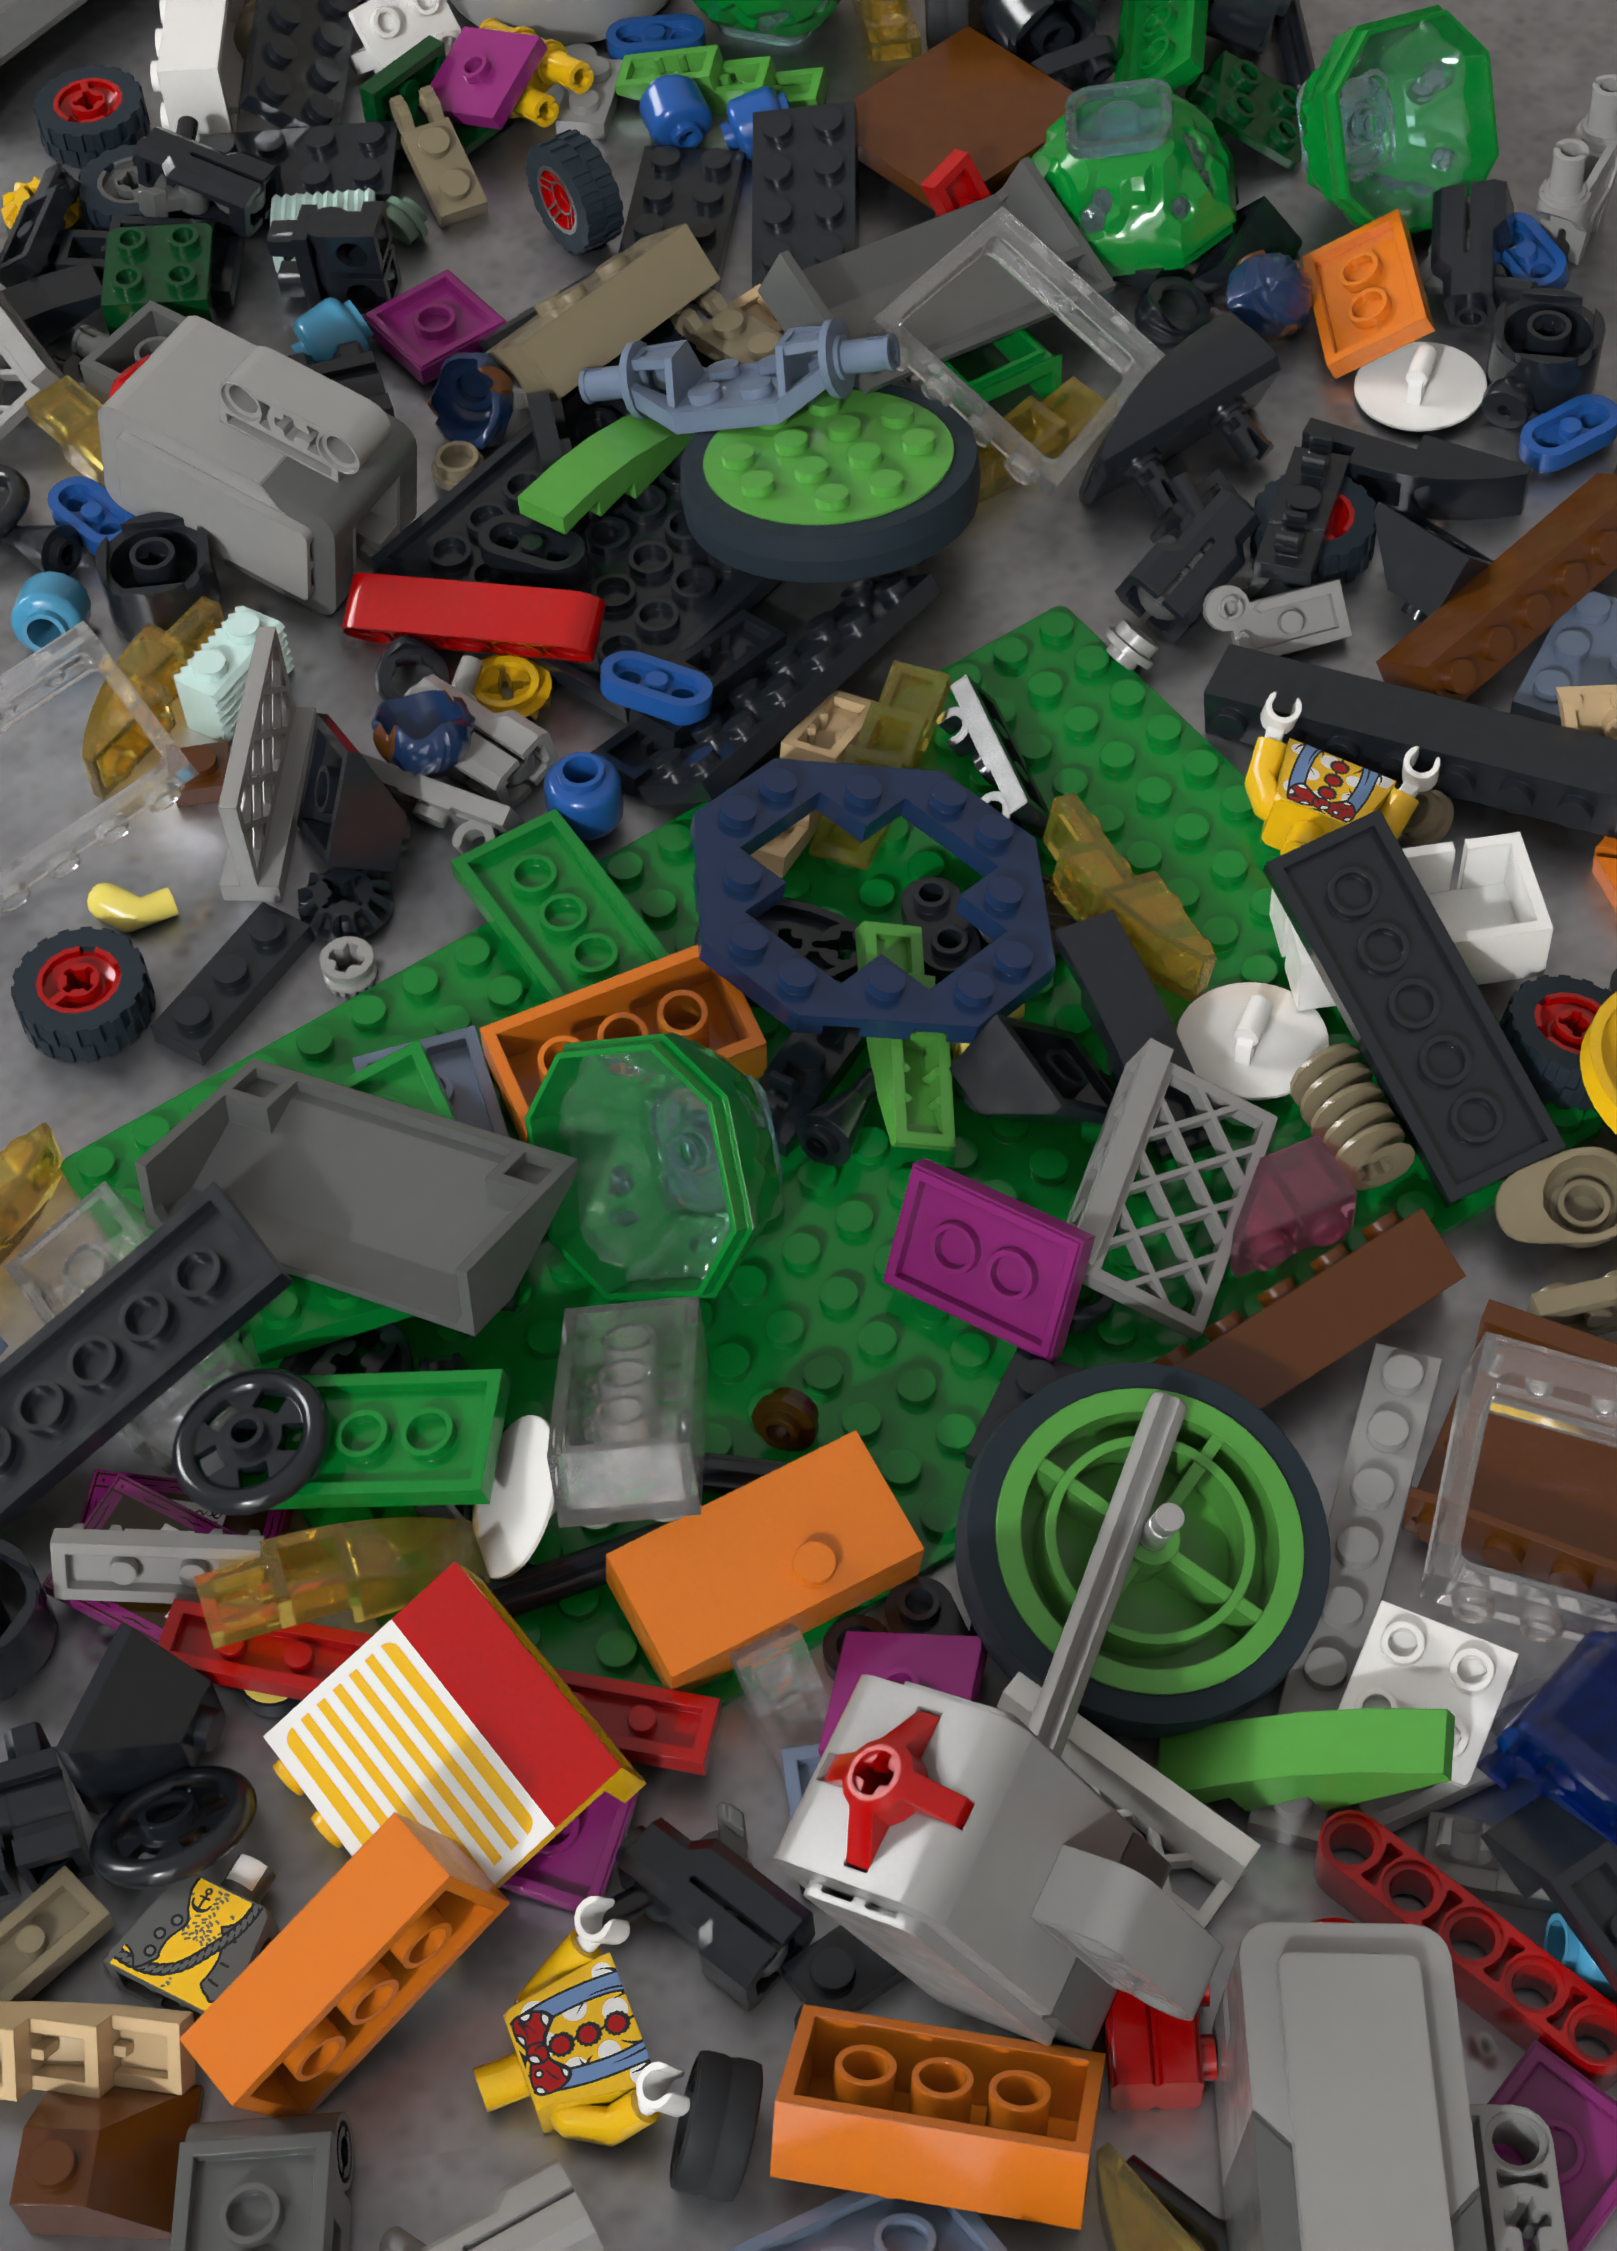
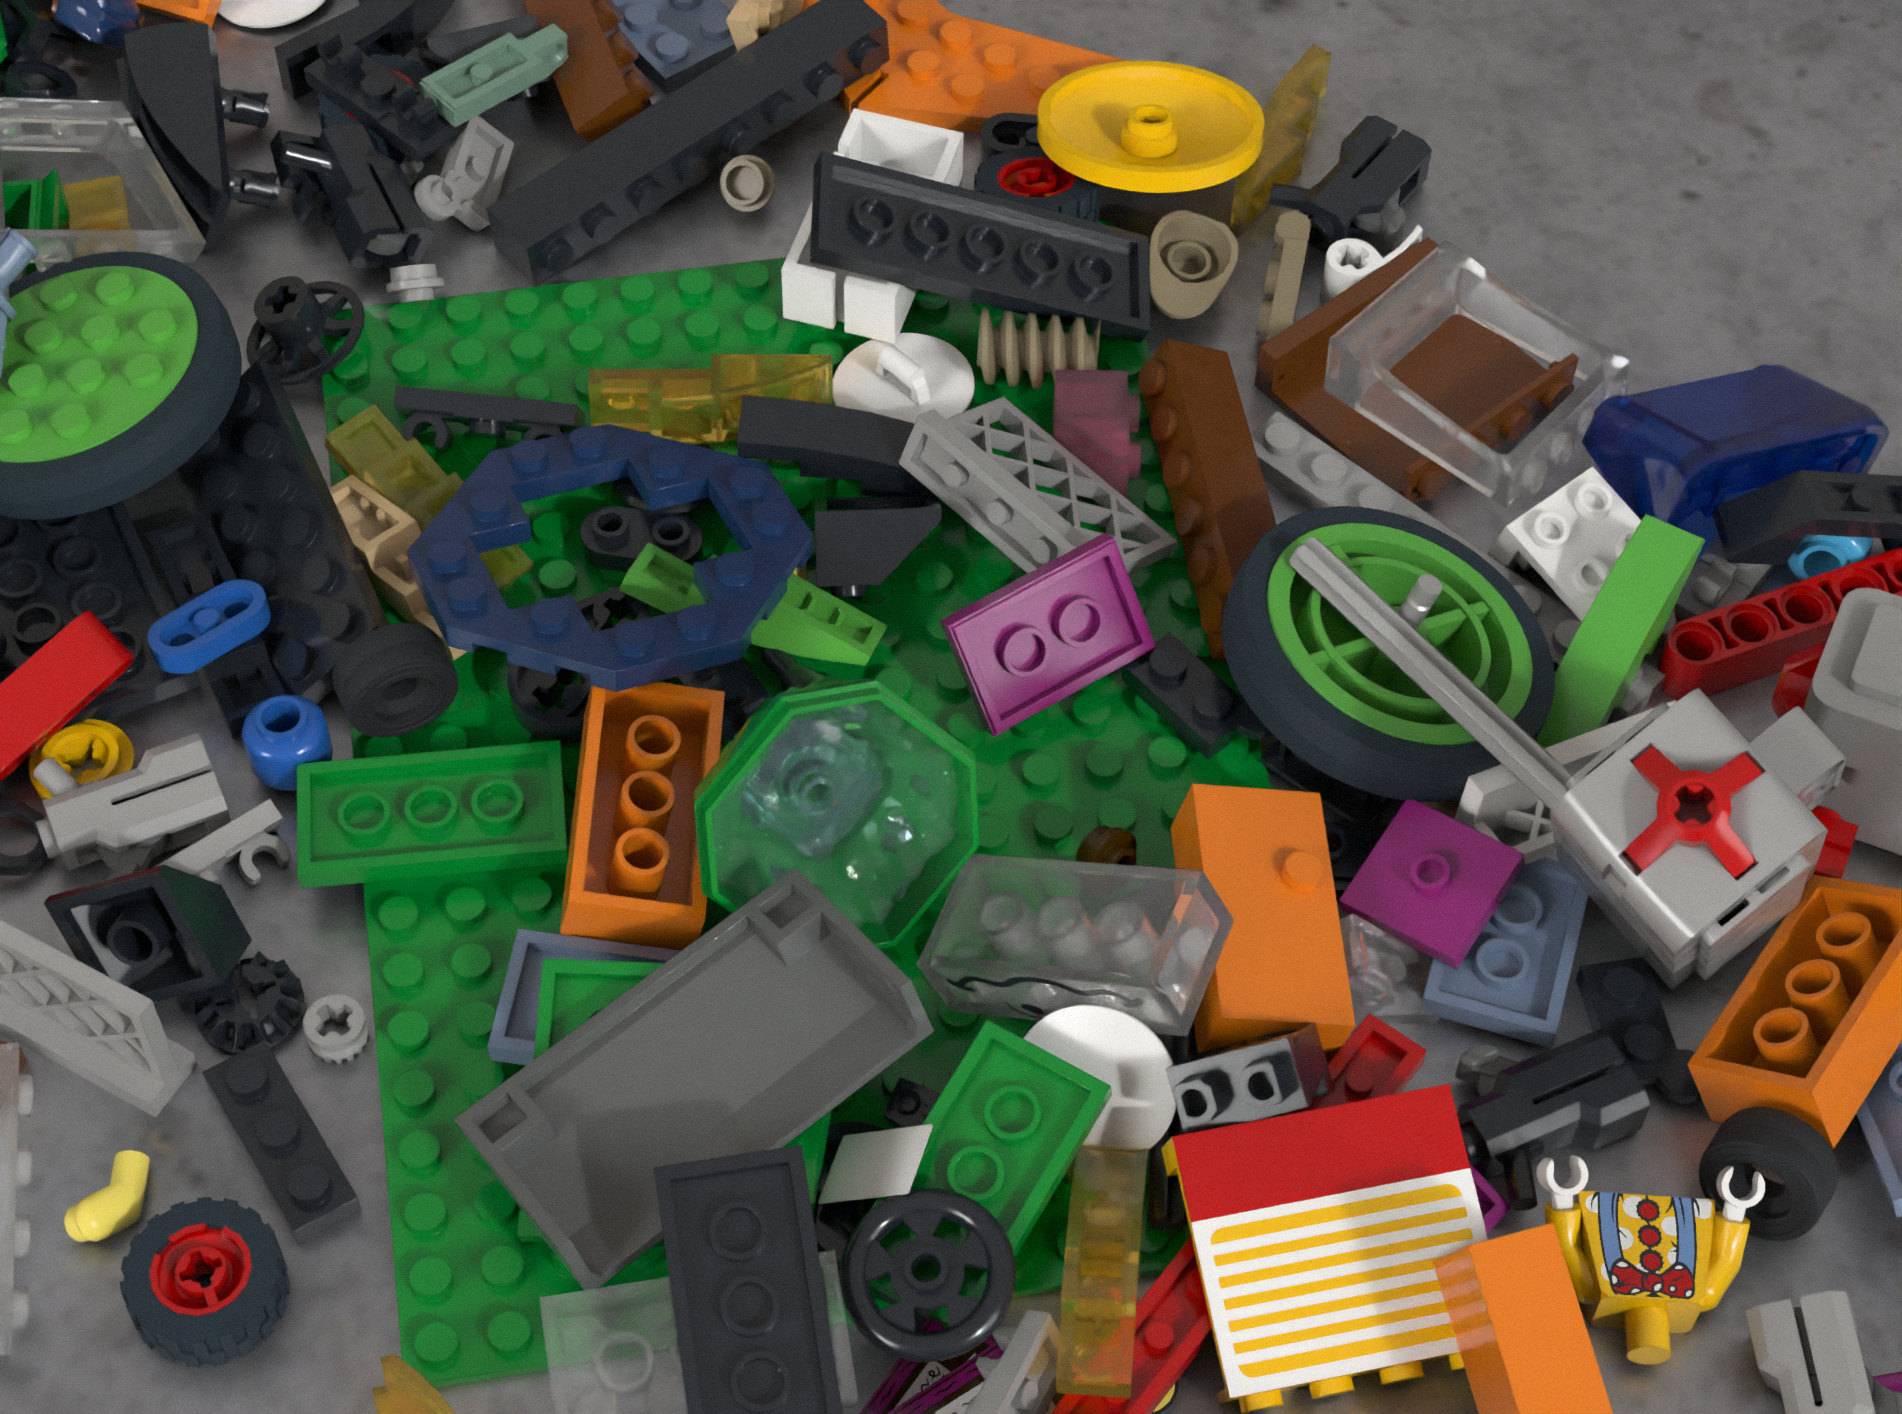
camera: 70 degrees left, 0 degrees up
dark blue hair [371,690,476,777] -> none
torso [1245,692,1440,856] -> none
none -> black wheel [246,276,365,386]
none -> black tyre [333,623,459,738]
none -> sand green hinge [419,23,569,127]
none -> white sticker [818,1124,933,1204]
none -> black hips [1165,1022,1335,1134]

